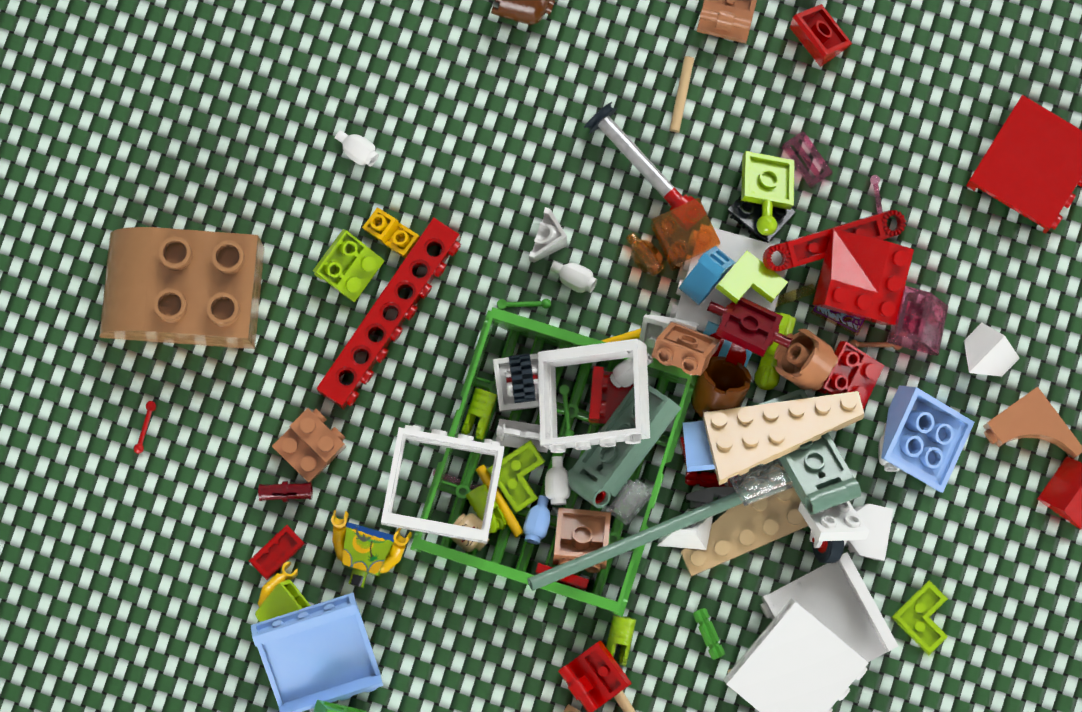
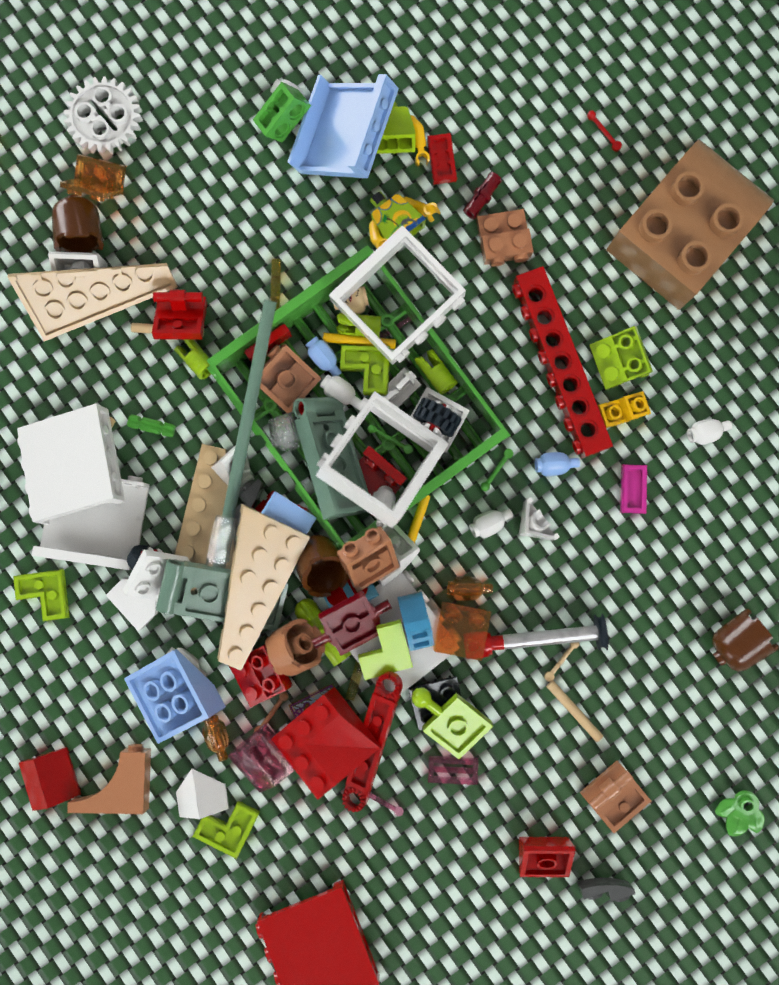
camera: 125 degrees right, 5 degrees up
none -> lime tile [192,801,260,859]
none -> clear orange plant [202,715,229,762]
none -> clear yellow bar [271,259,281,311]
none -> light blue plant [534,452,580,476]
none -> tan hinge [544,642,580,682]
none -> dark pink tile [620,464,647,514]

